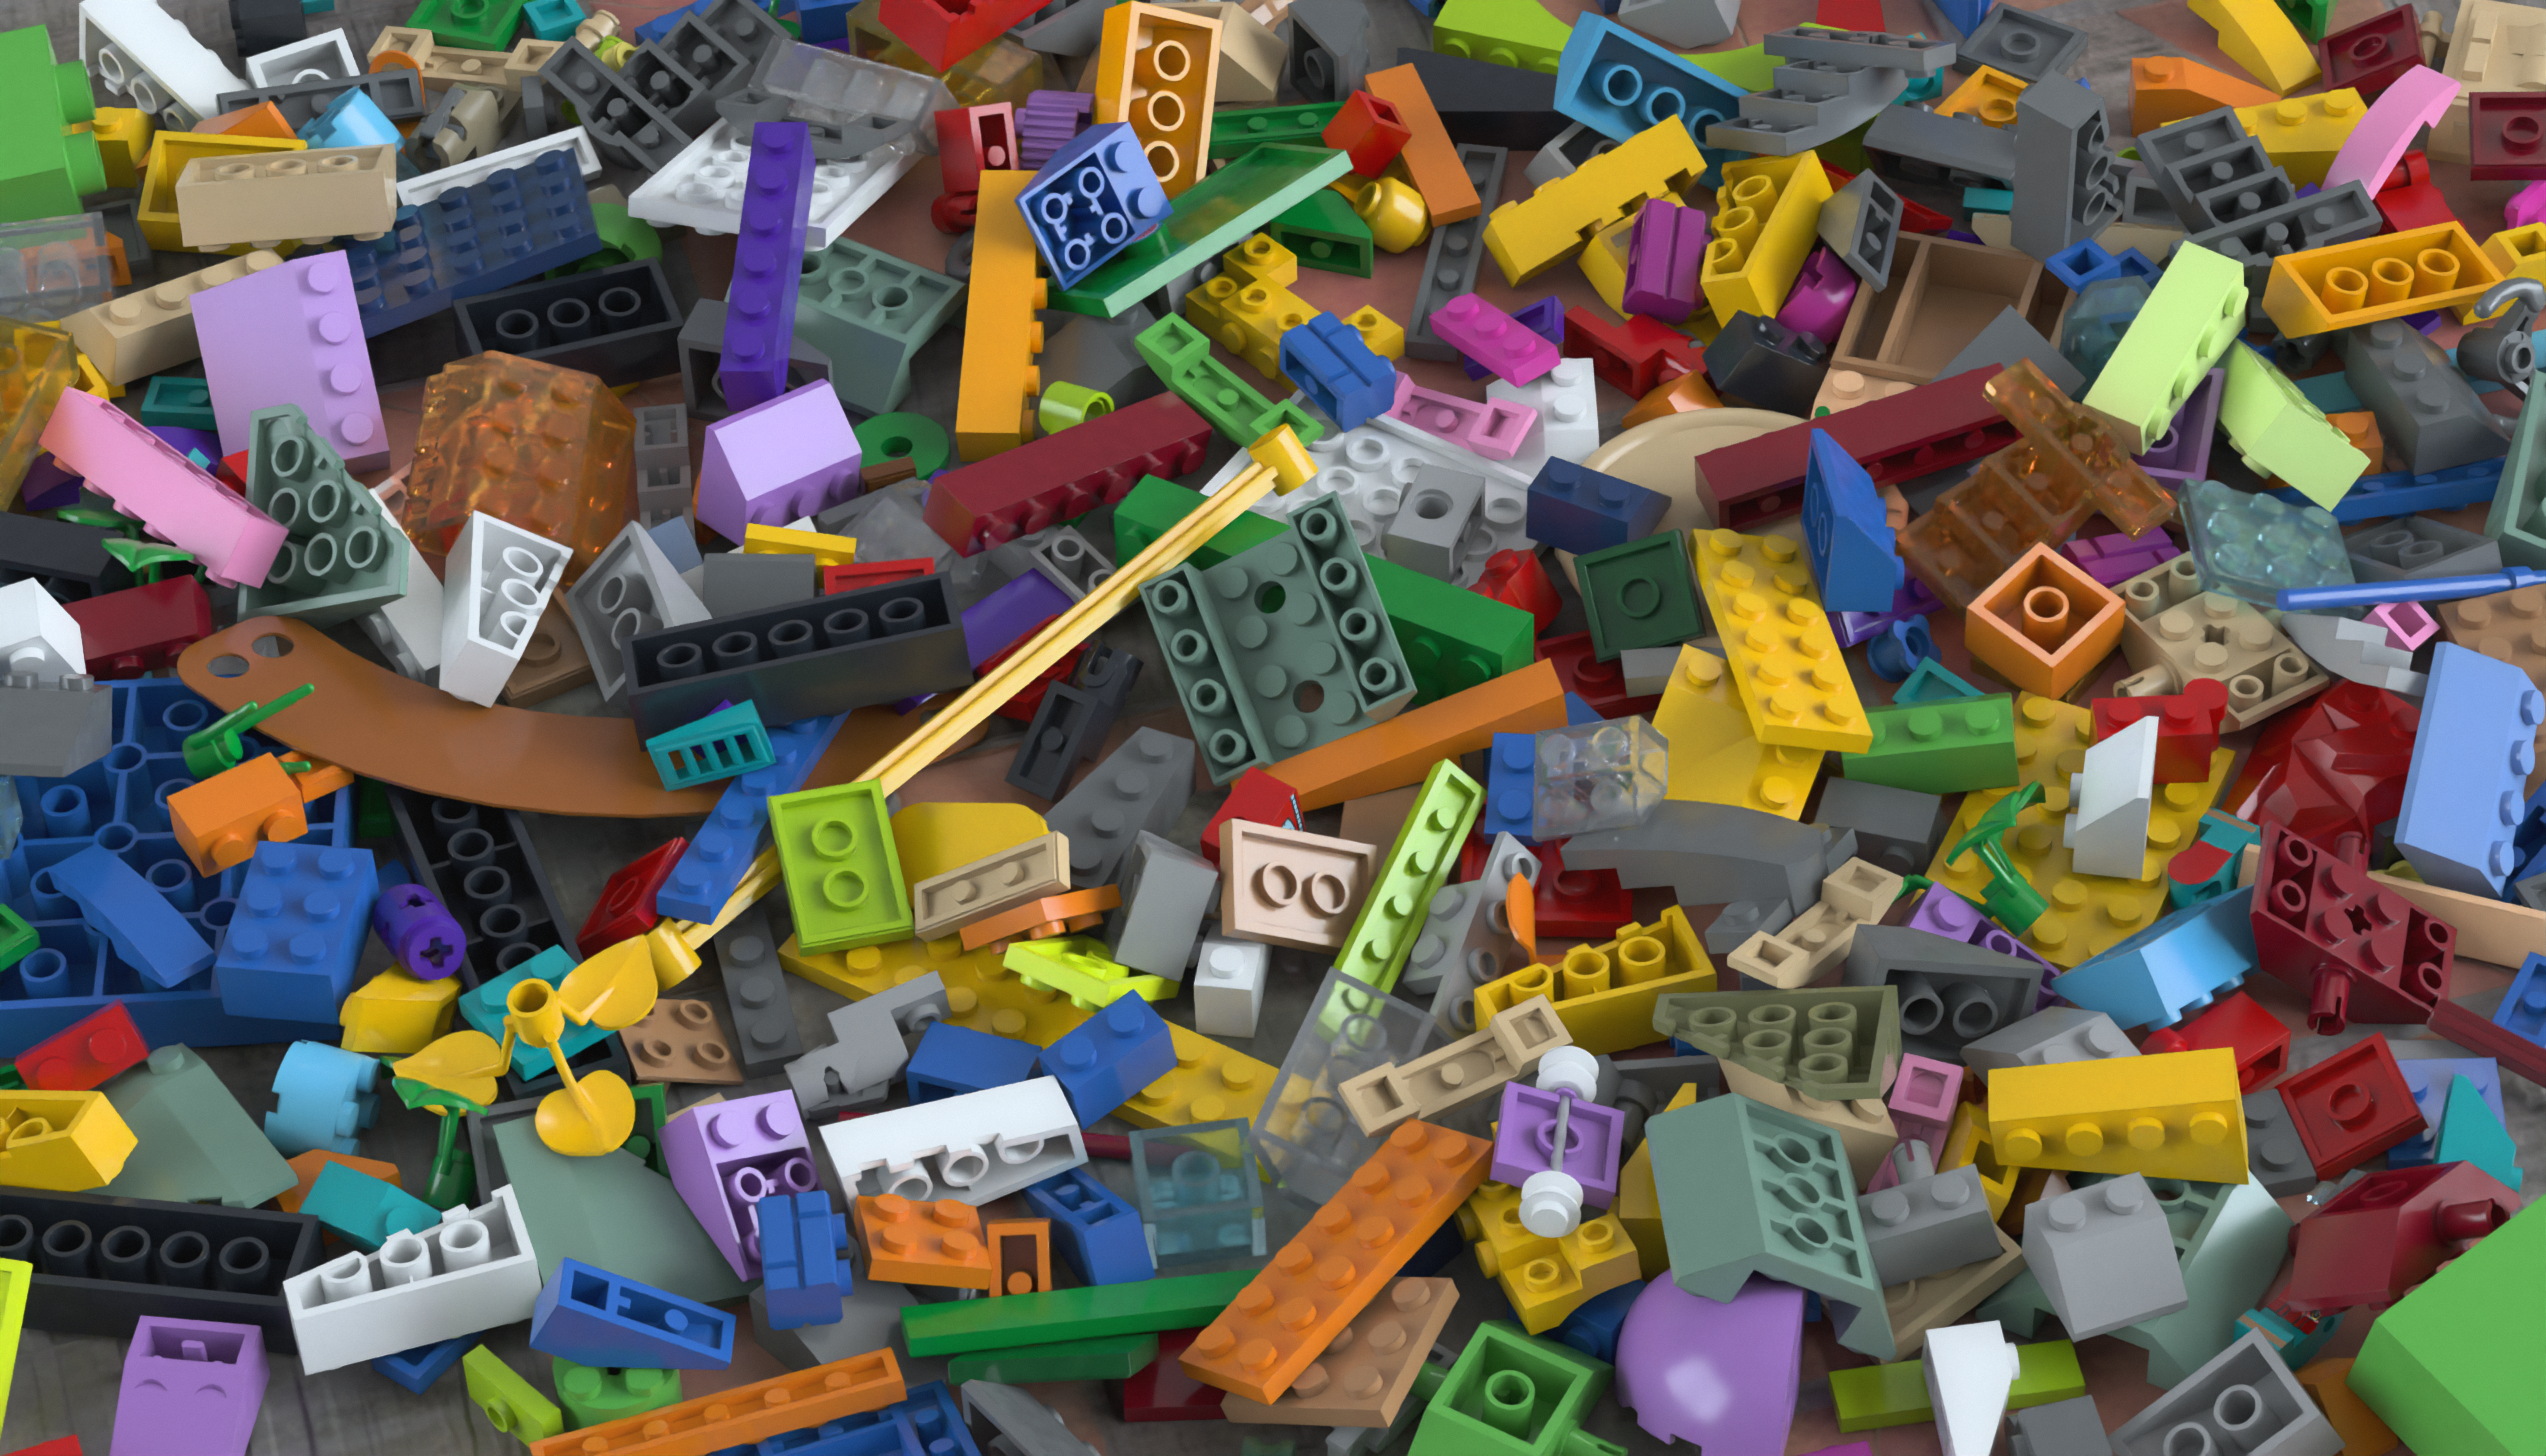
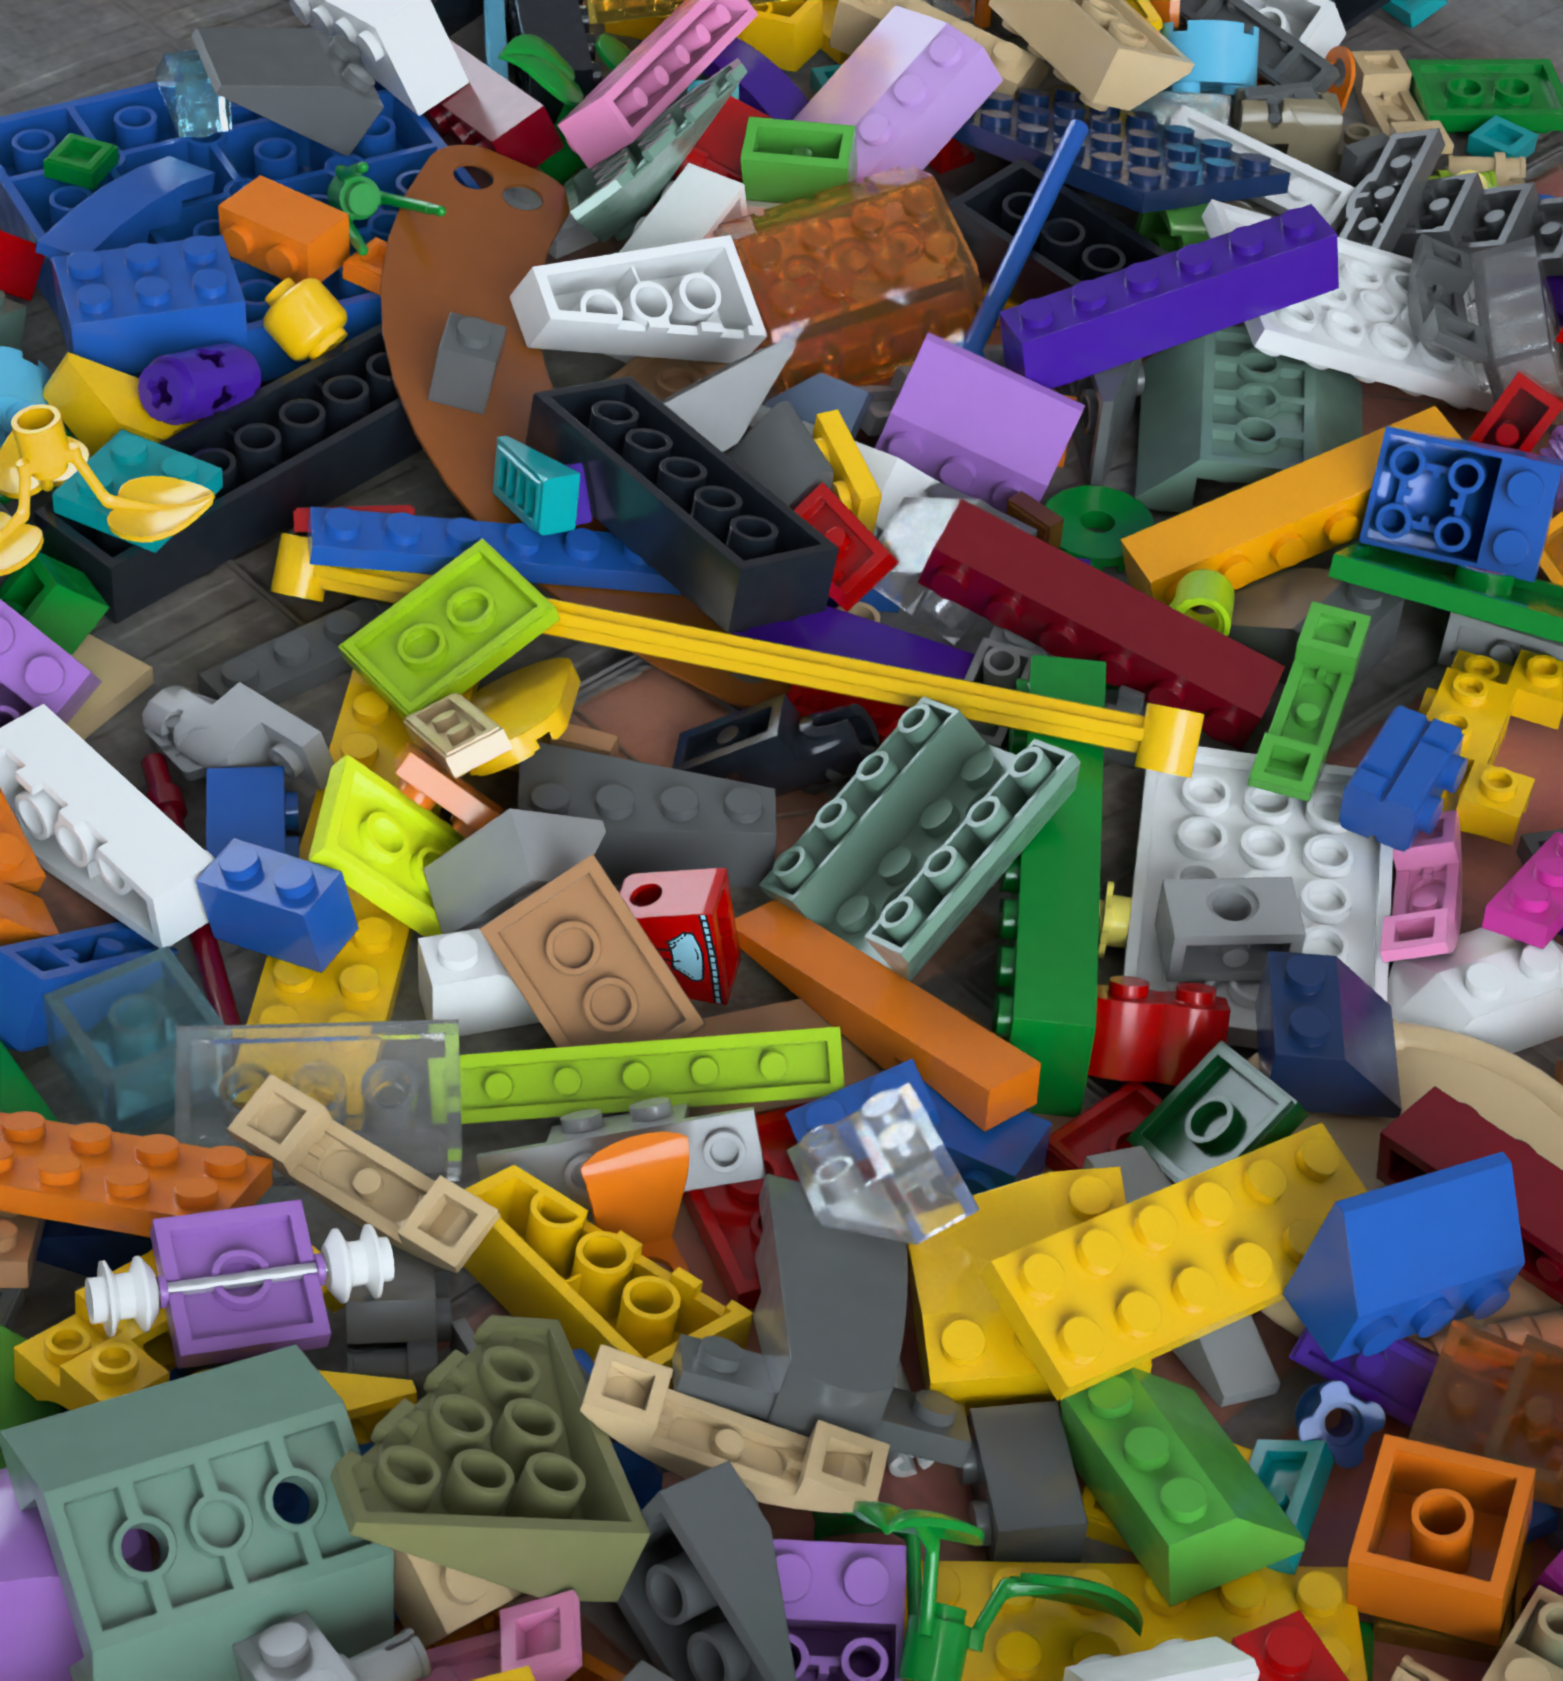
camera: 60 degrees right, 0 degrees up
medium nougat hinge [616,998,744,1098] -> none
none -> yellow head [263,277,348,362]
none -> dark grey slope [428,312,507,415]
none -> bright green brick [740,117,858,209]
none -> blue bar [955,119,1089,358]

